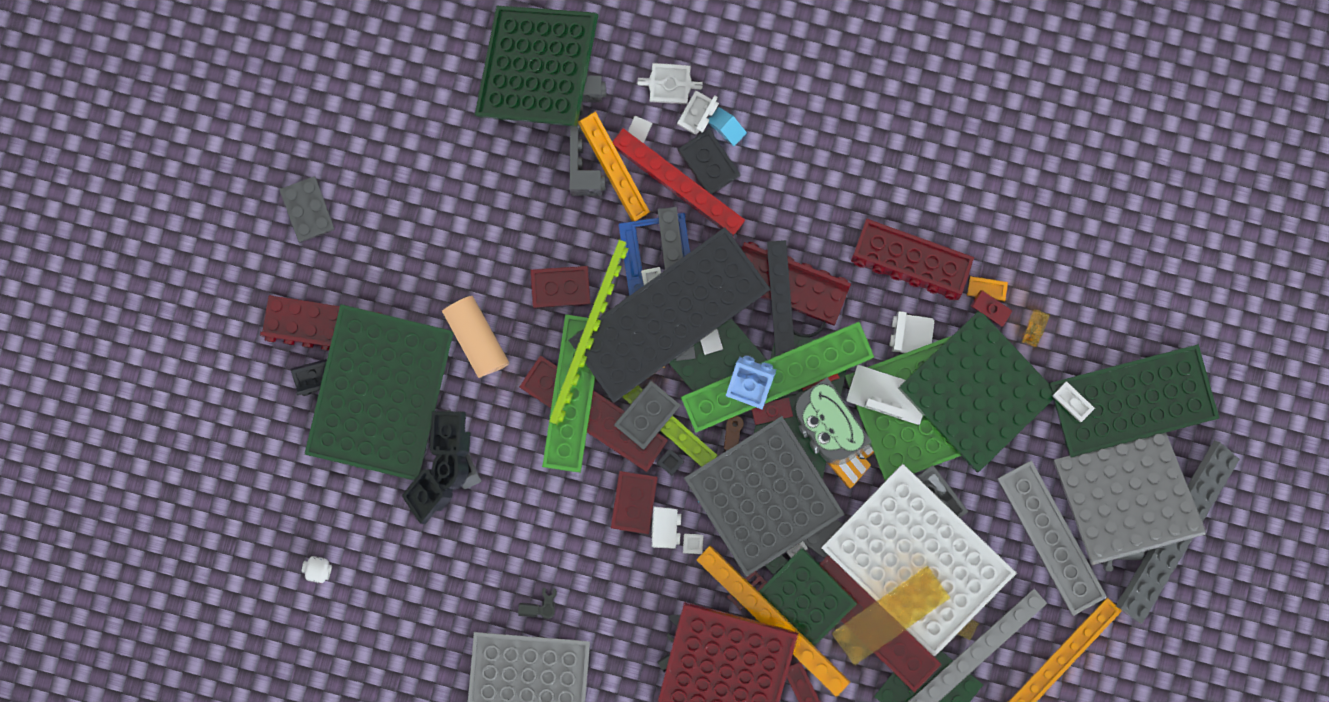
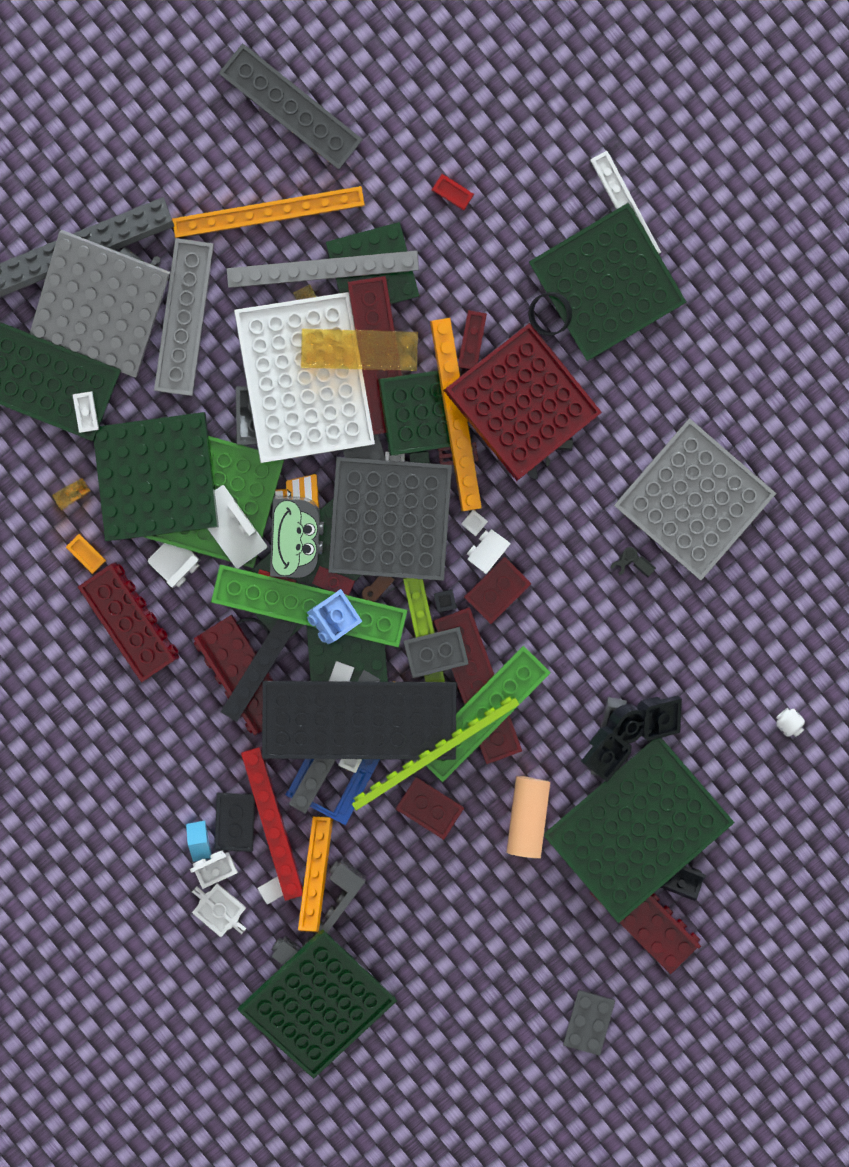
camera: 145 degrees left, 5 degrees up
dark red plate [970,290,1012,327] -> none

